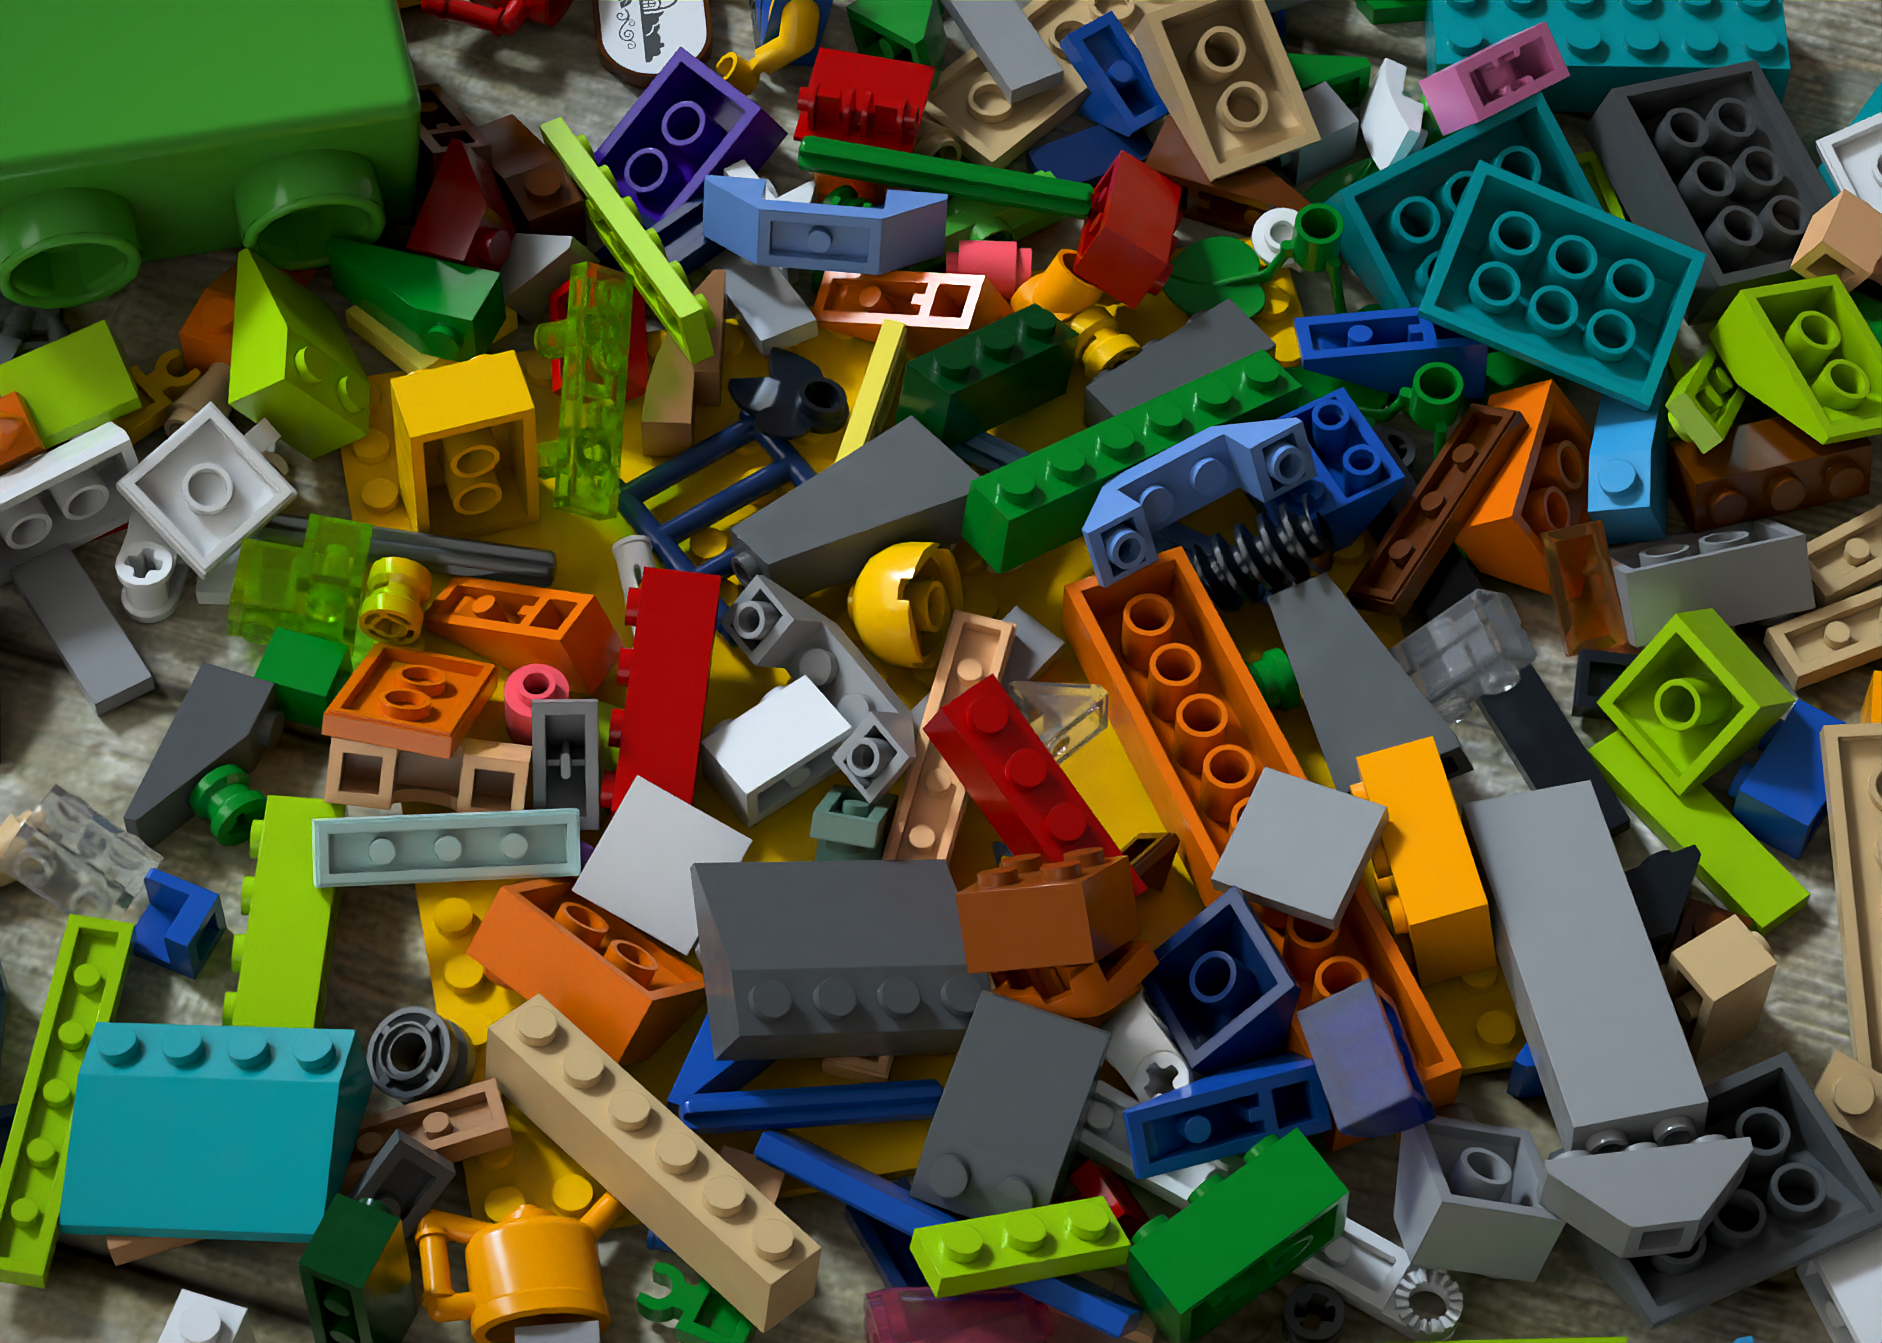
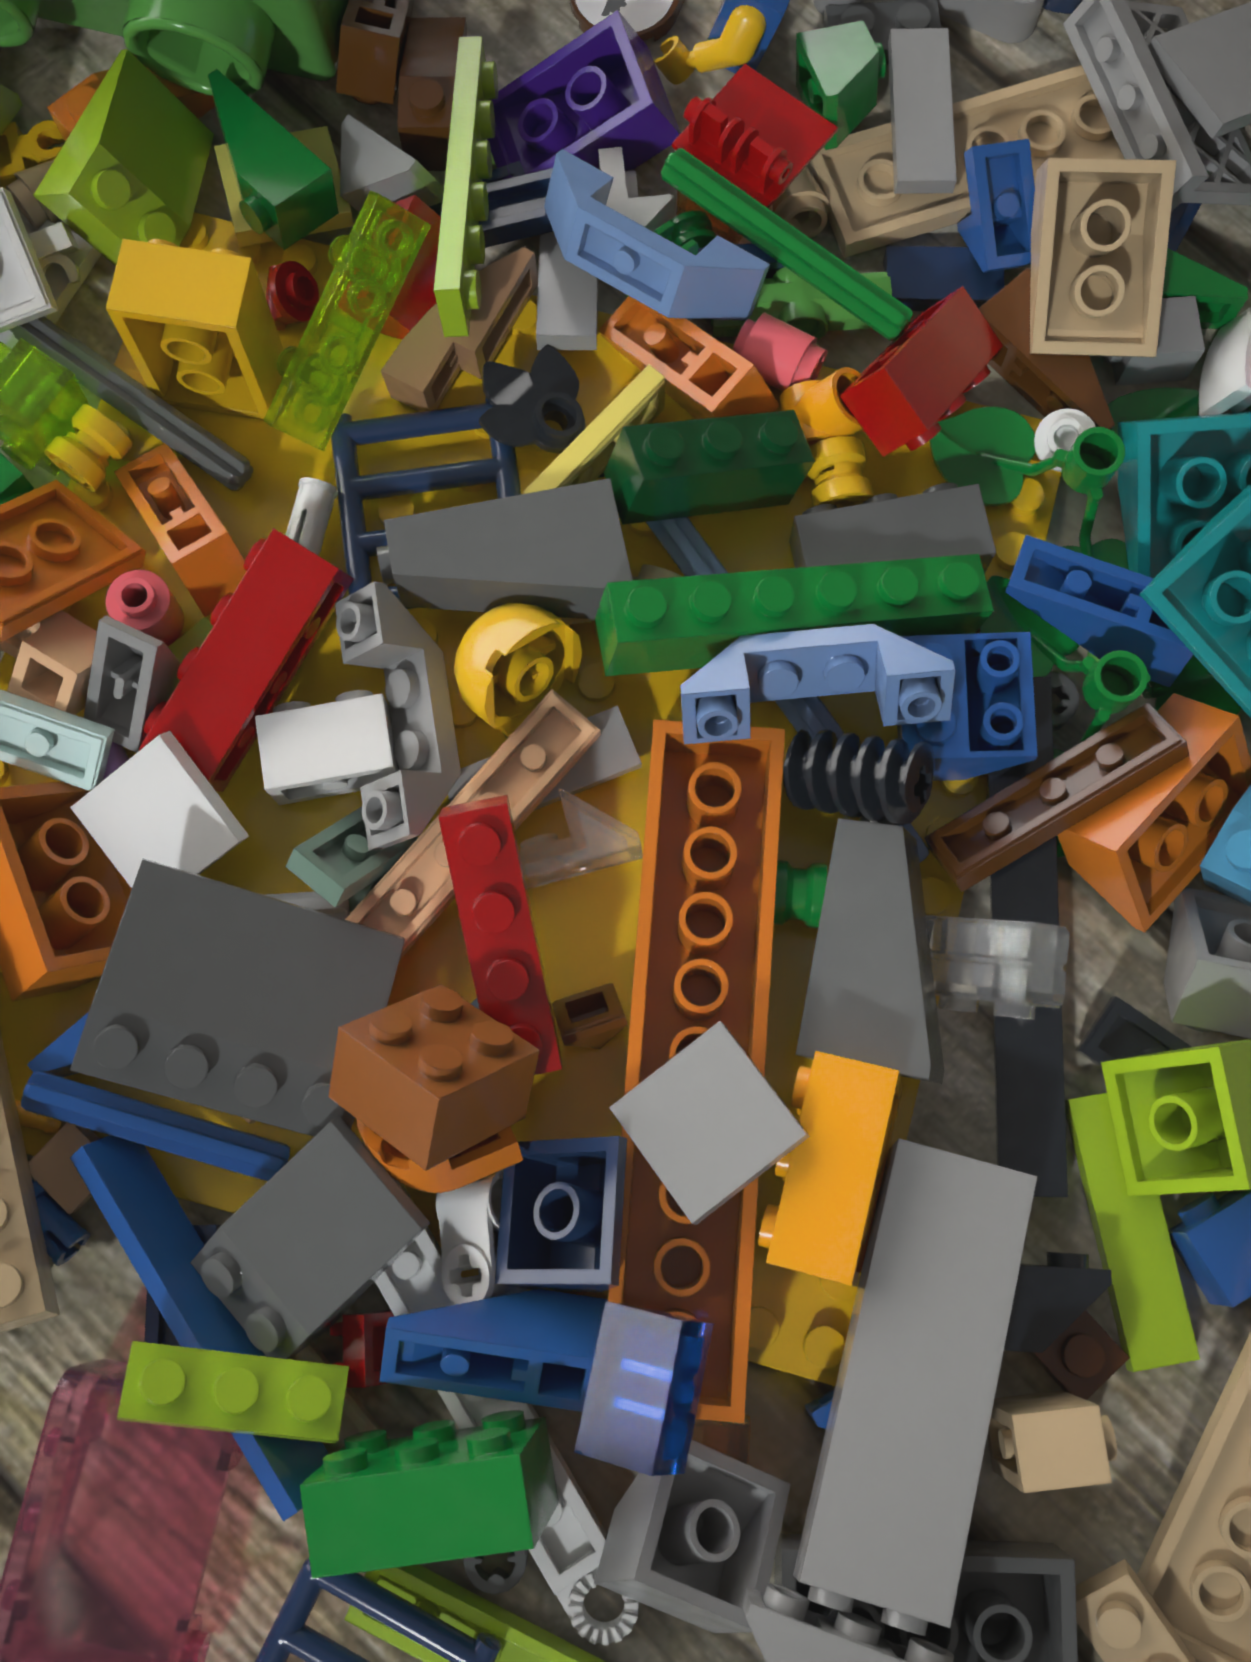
camera: 30 degrees right, 20 degrees up
dark red slope [406,138,516,272] -> none
clear orange slope [1538,519,1629,657] -> none

